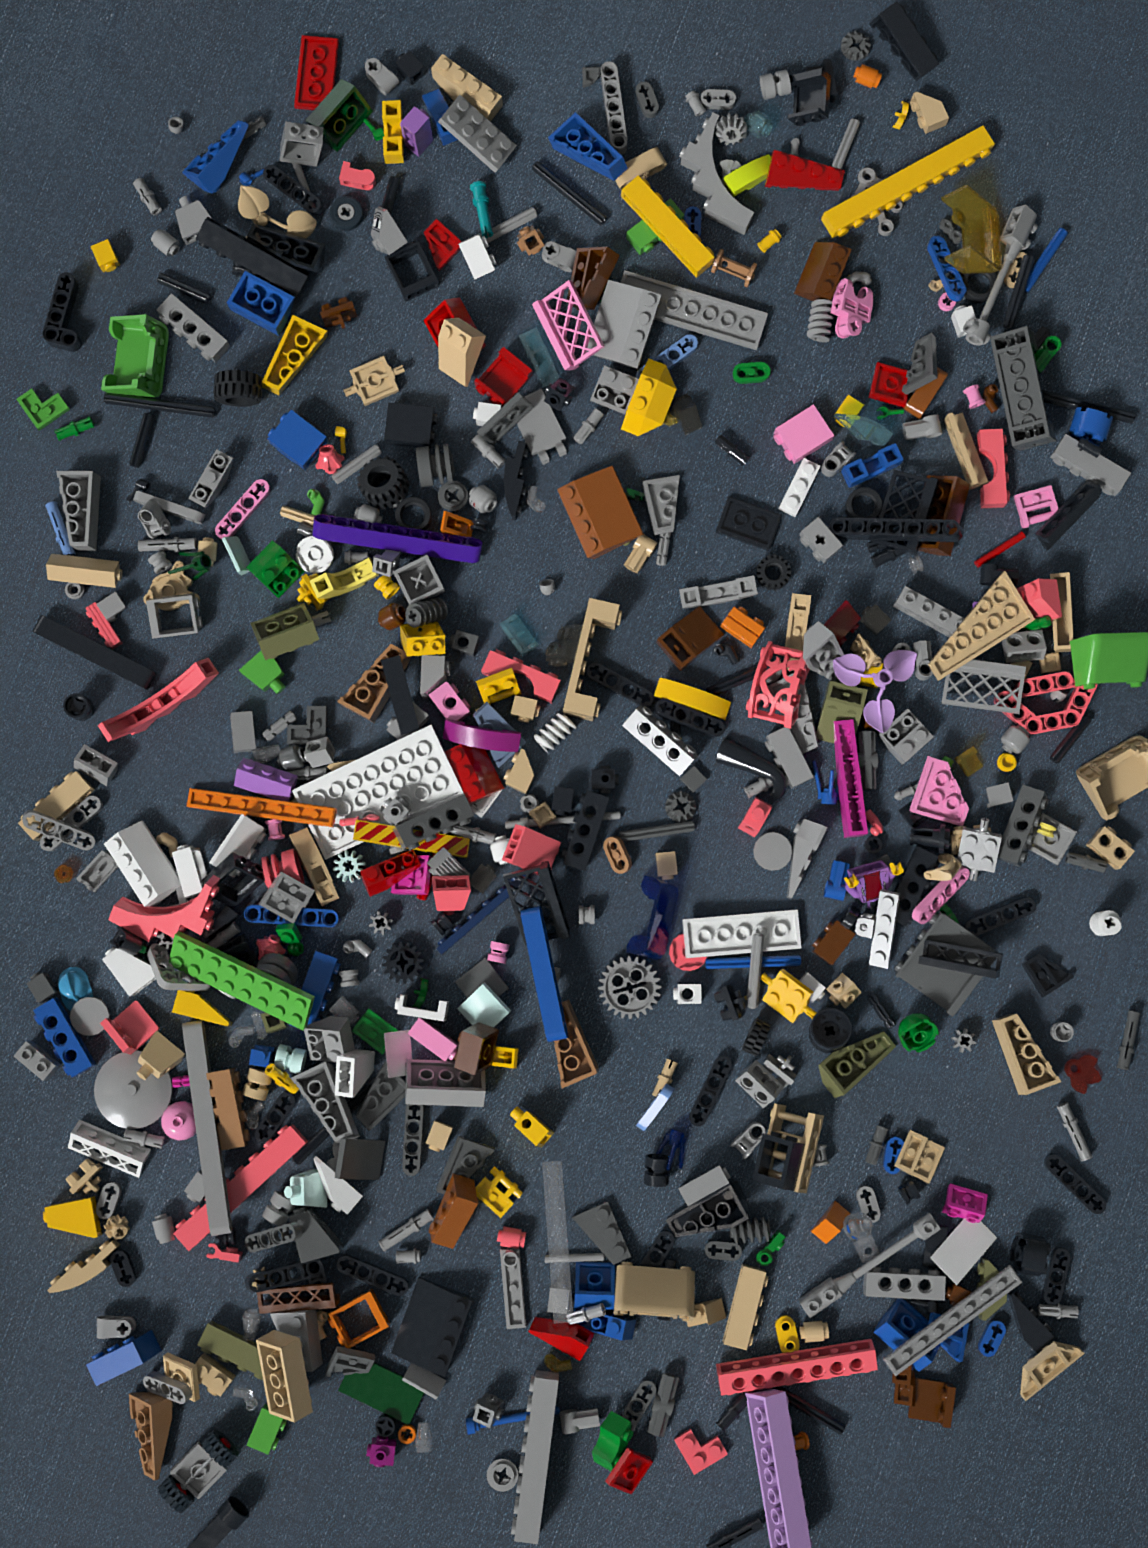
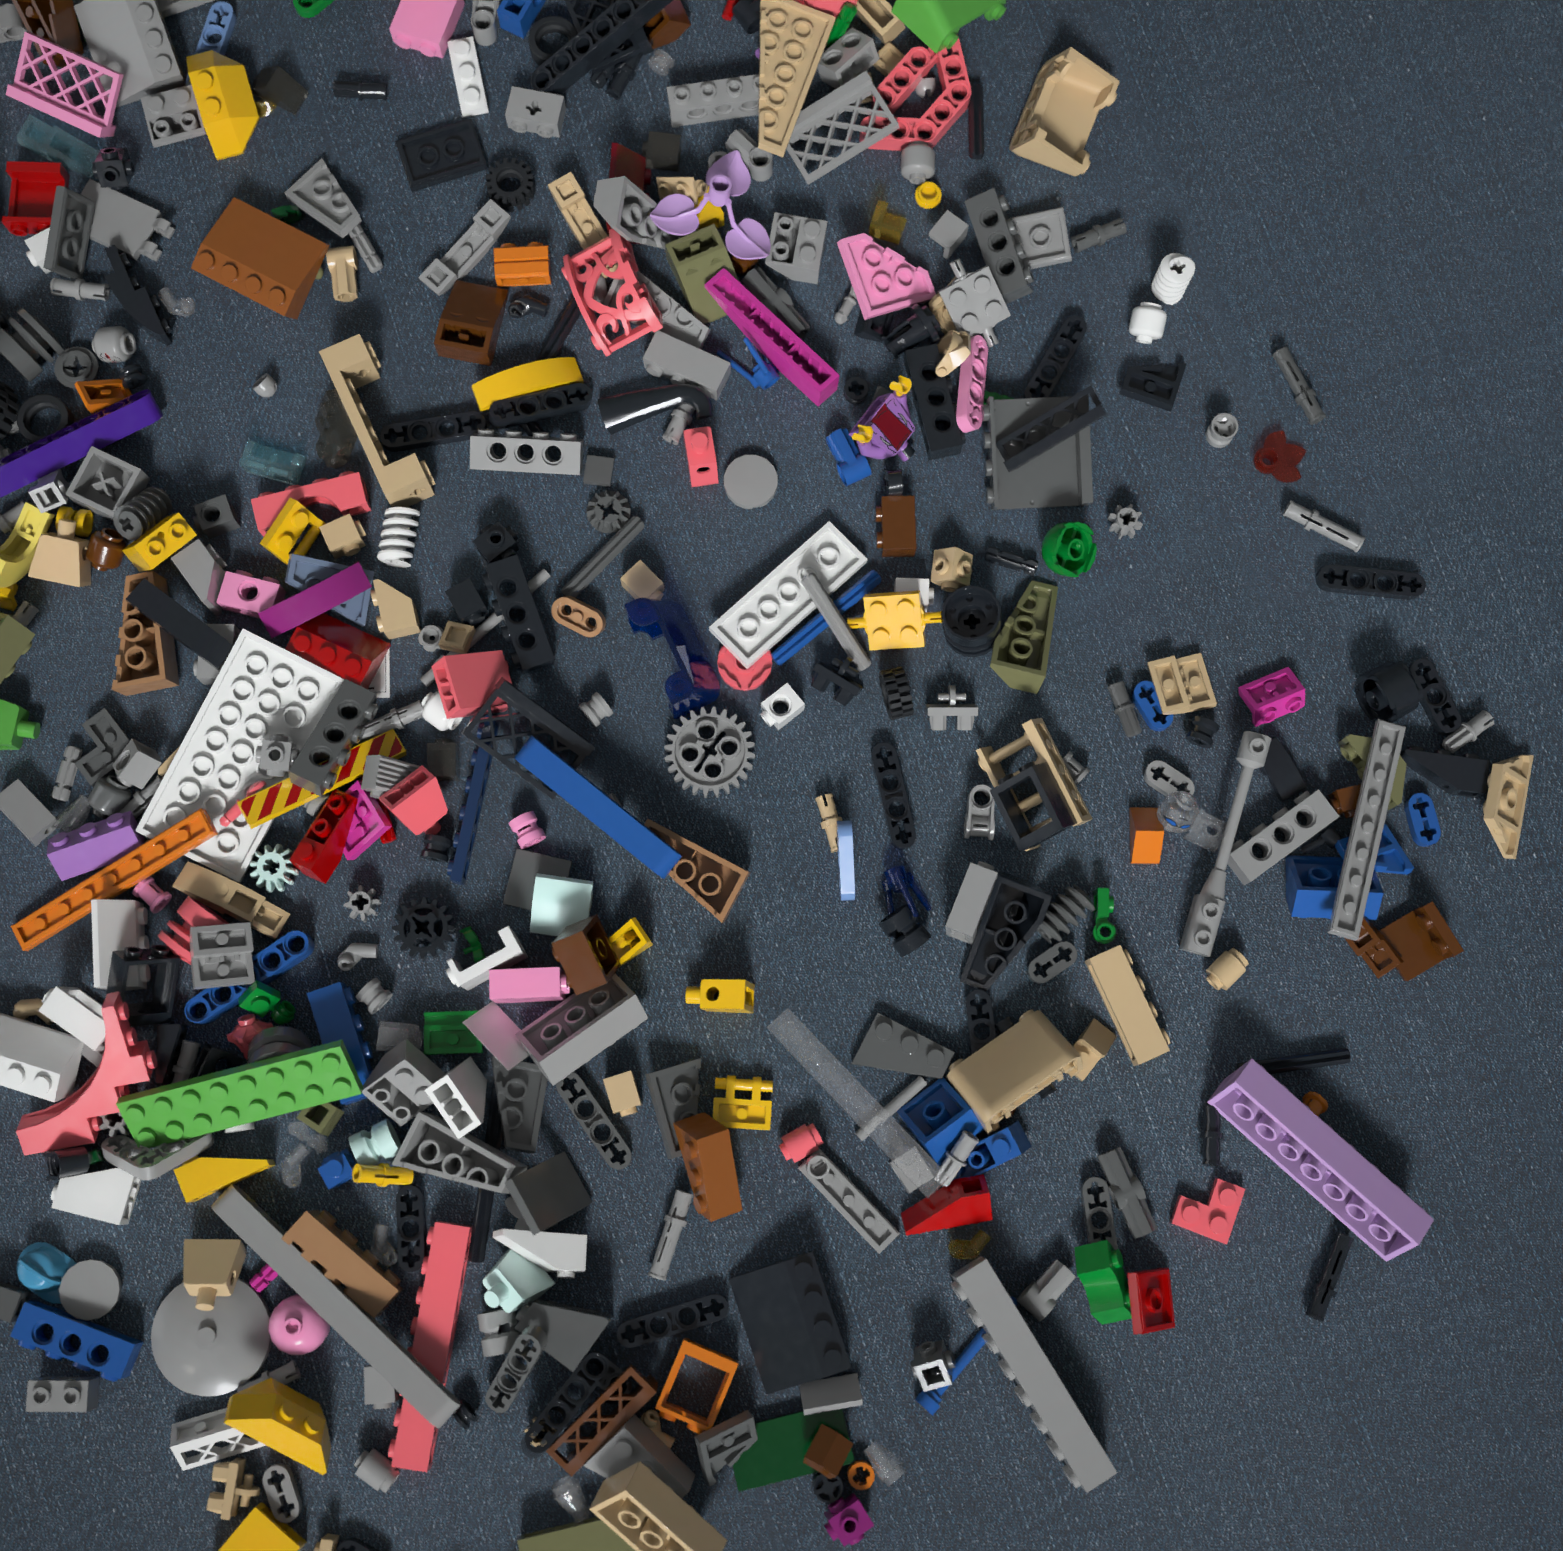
camera: 45 degrees left, 5 degrees down
coral bracket [100,1001,160,1055] -> none
tan gear [104,1214,130,1240] -> none
coral plate [206,1243,243,1262] -> none
tan wheel [242,1067,272,1101] -> none
light grey pin [396,1248,421,1264] -> none
light grey gear [487,1458,518,1492] -> none
light grey axle [573,408,604,444] -> none
coral brick [716,1339,878,1396] -> none
light grey brick [735,1060,784,1108] -> none
yellow plate [775,1315,800,1353] -> none
light grey wedge [787,819,827,899] -> none
plate [855,889,901,969] -> none
coral arm [865,809,884,836] -> none
white sticker [930,1218,997,1285] -> none
tan wedge [992,1014,1061,1095] -> none
light yellow bush [1037,822,1057,838] -> none
tan brick [1086,826,1135,870] -> none
none -> tan torso [28,519,91,587]
none -> yellow wedge [224,1378,331,1475]
none -> reddish brown piece [803,1424,854,1479]
none -> white head [1129,302,1167,344]

